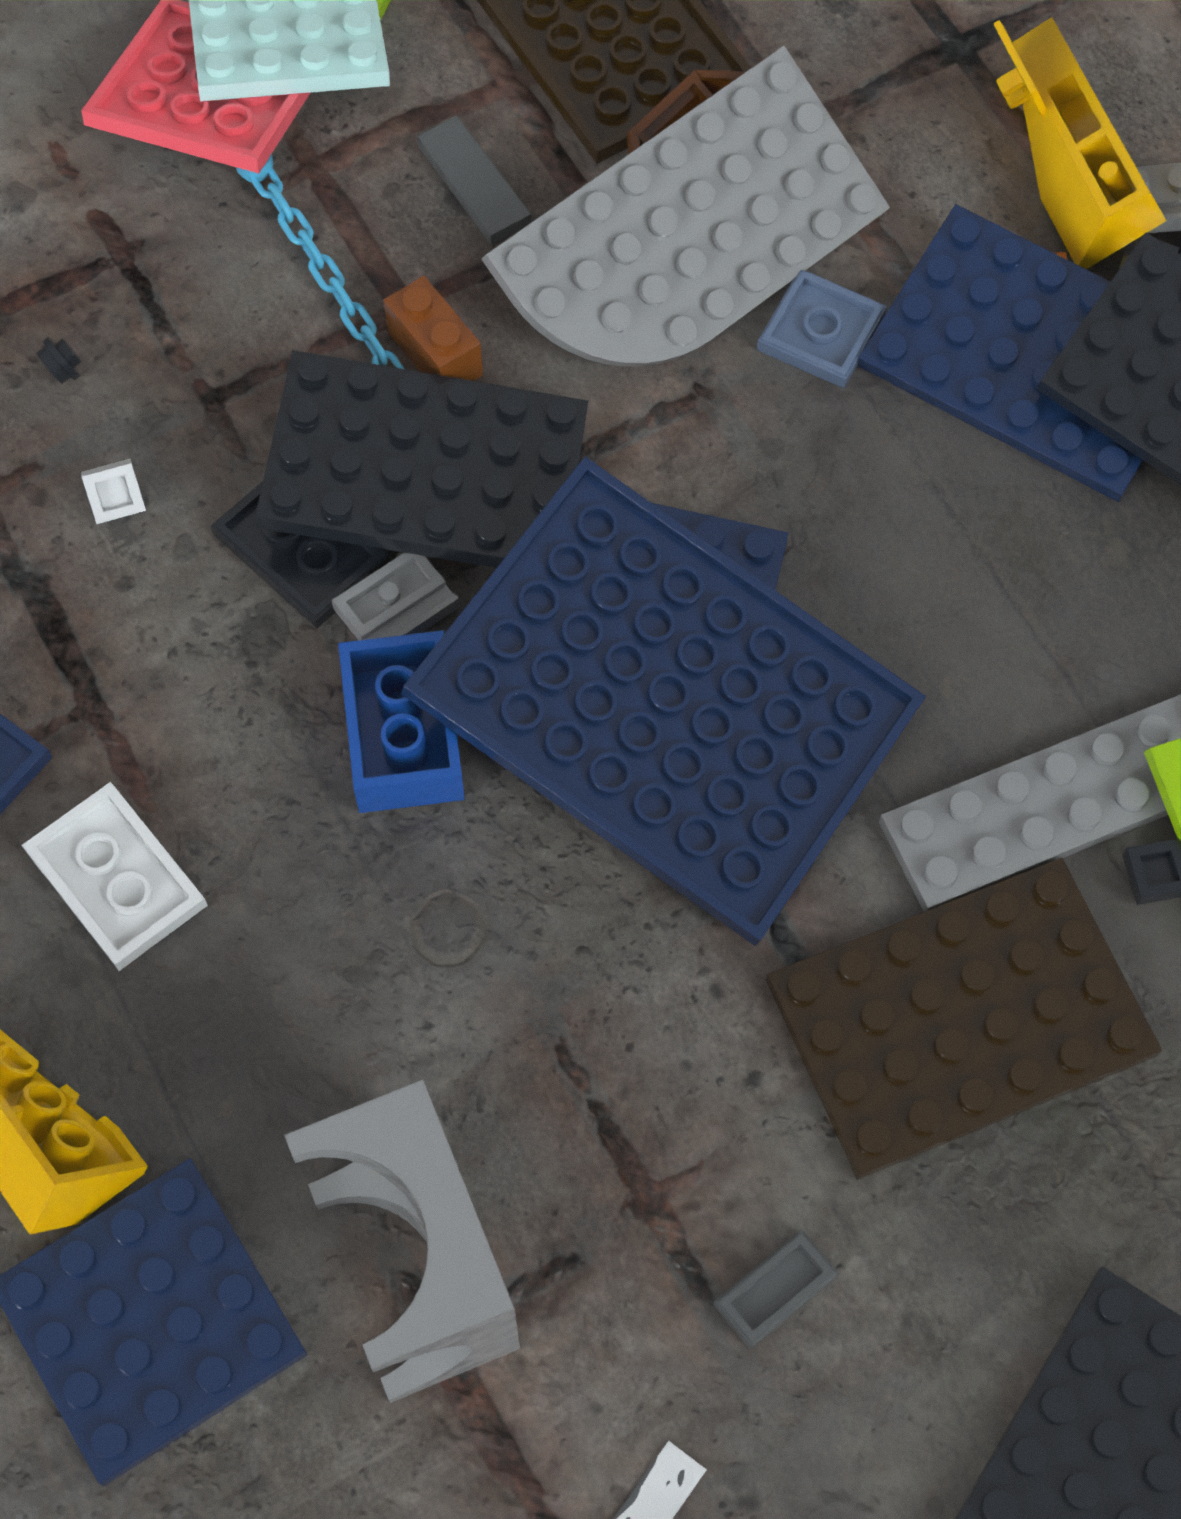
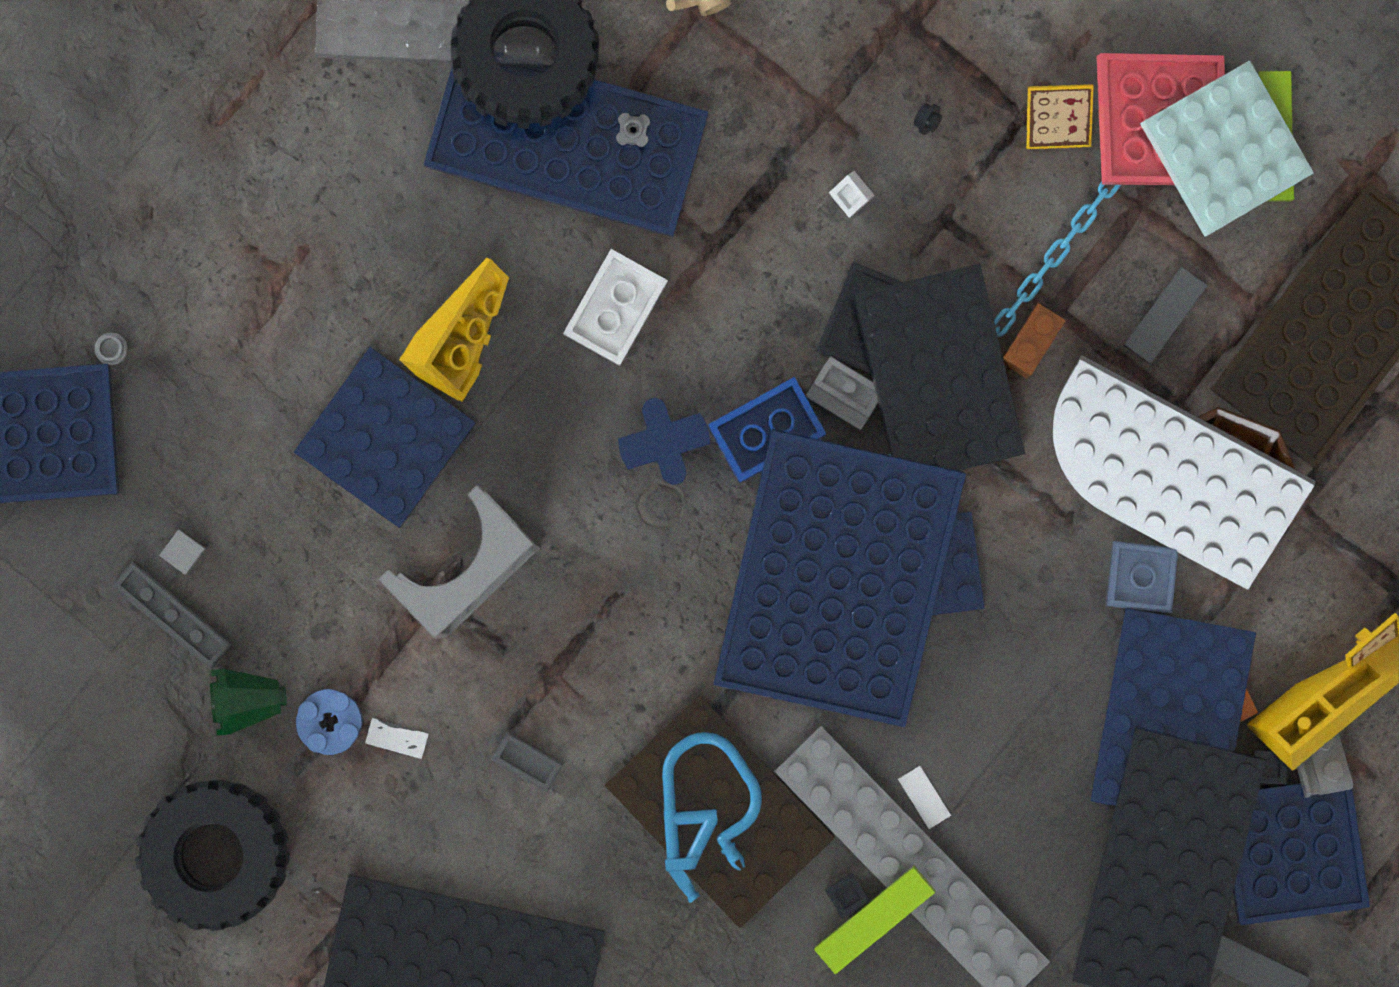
camera: 65 degrees right, 20 degrees up
none -> dark blue piece [618,398,710,485]
none -> dark azure piece [662,732,762,903]
none -> white sticker [898,766,951,829]
none -> piece [1026,84,1093,149]

